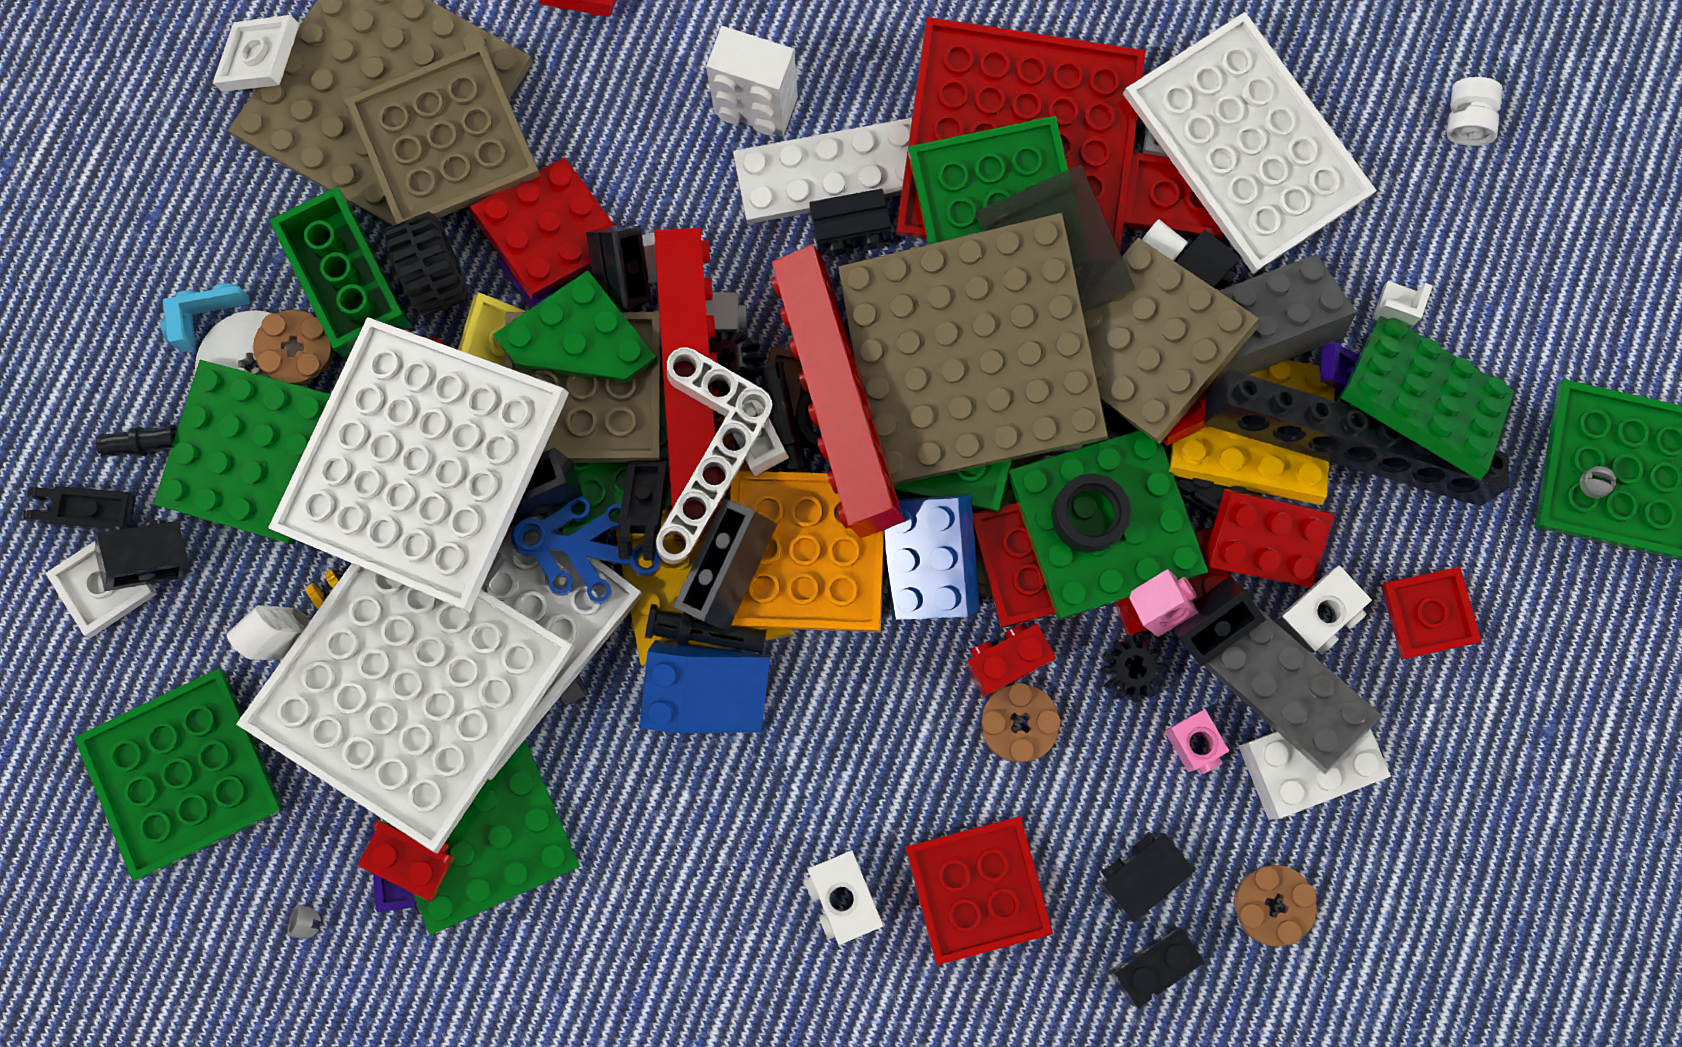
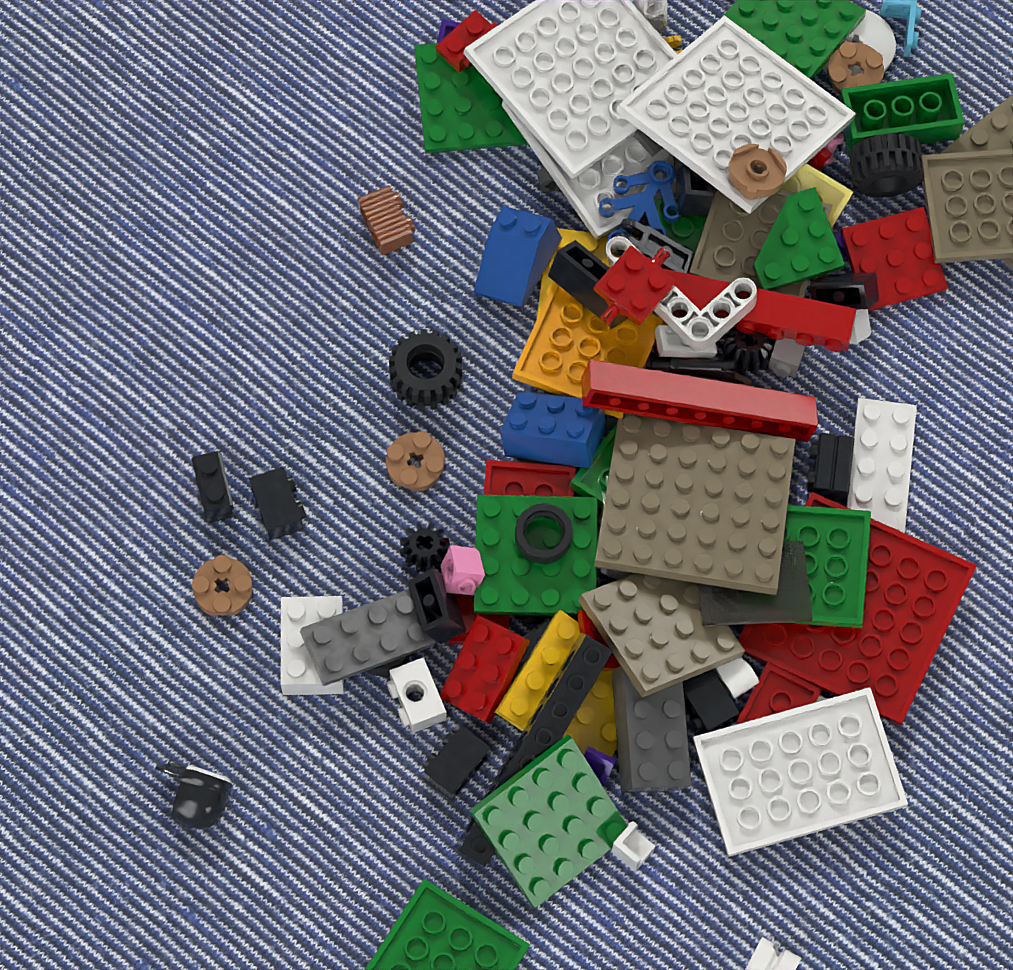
camera: 105 degrees right, 10 degrees down
black pin [645,604,767,654] -> none
white brick [706,26,798,136] -> none
white brick [804,850,883,945] -> none
red plate [905,816,1053,965] -> none
red brick [965,622,1056,699] -> none
bright pink brick [1165,709,1229,774] -> none
red plate [1381,567,1482,660] -> none
light grey hinge [1580,466,1616,499] -> none
none -> black piece [155,762,232,830]
none -> dark orange brick [358,185,416,255]
none -> black tyre [389,329,462,410]
none -> black brick [423,725,491,802]
none -> red plate [593,245,677,326]
none -> medium nougat plate [727,144,787,200]

